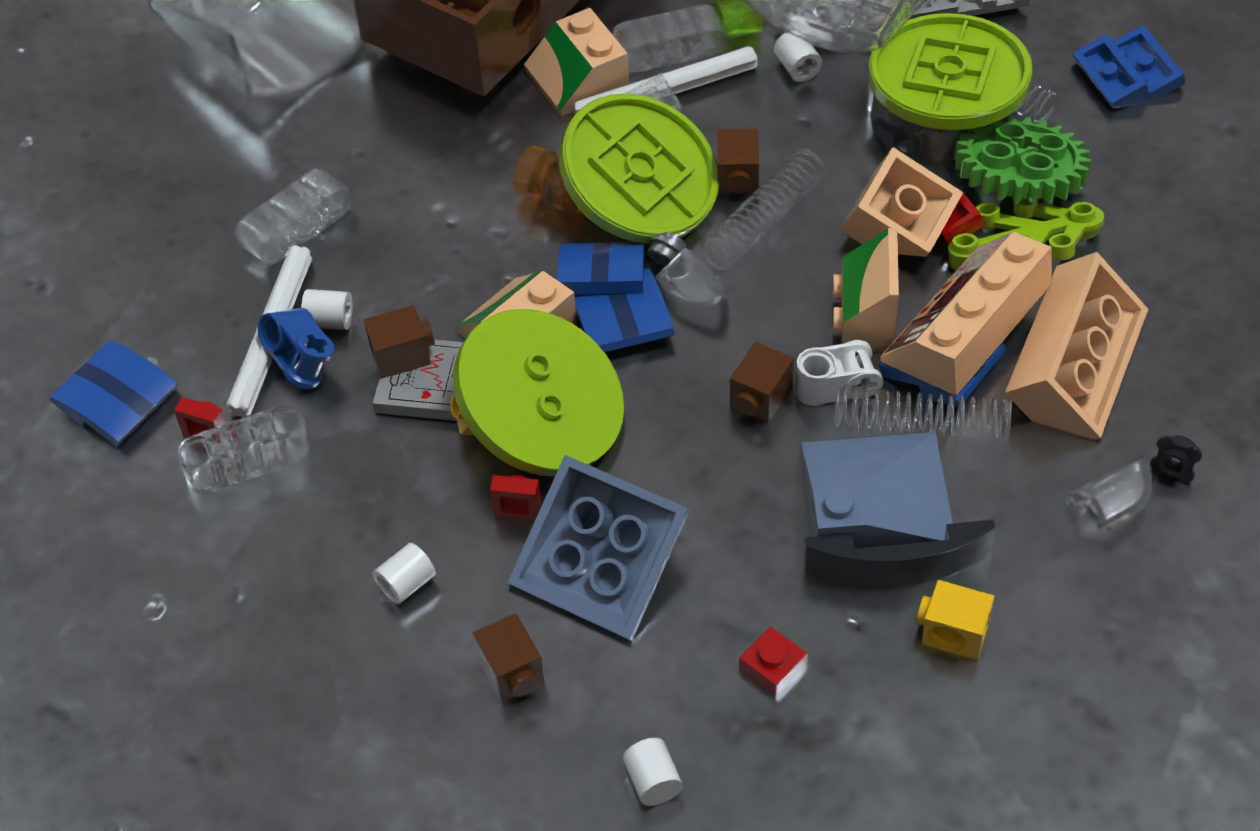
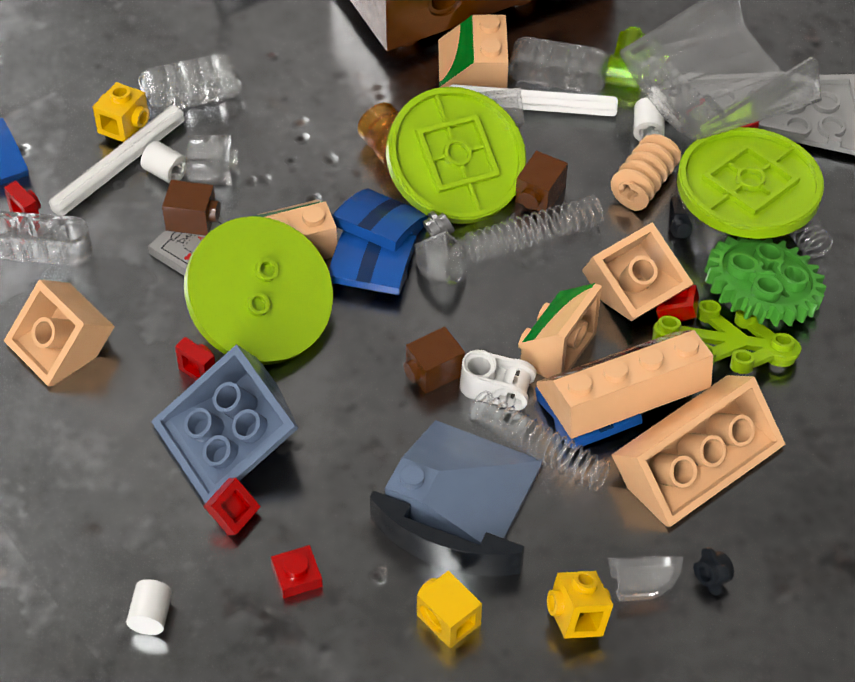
camera: 25 degrees right, 0 degrees up
blue piece [258,308,334,389] -> none
white piece [373,543,436,604] -> none
reddish brown brick [472,613,545,702] -> none
none -> light nougat slope [4,279,115,386]
none -> yellow brick [92,82,150,142]
none -> clear brick [186,135,239,185]
none -> red plate [203,477,261,535]
none -> yellow brick [547,571,613,639]
none -> light nougat piece [611,134,681,211]

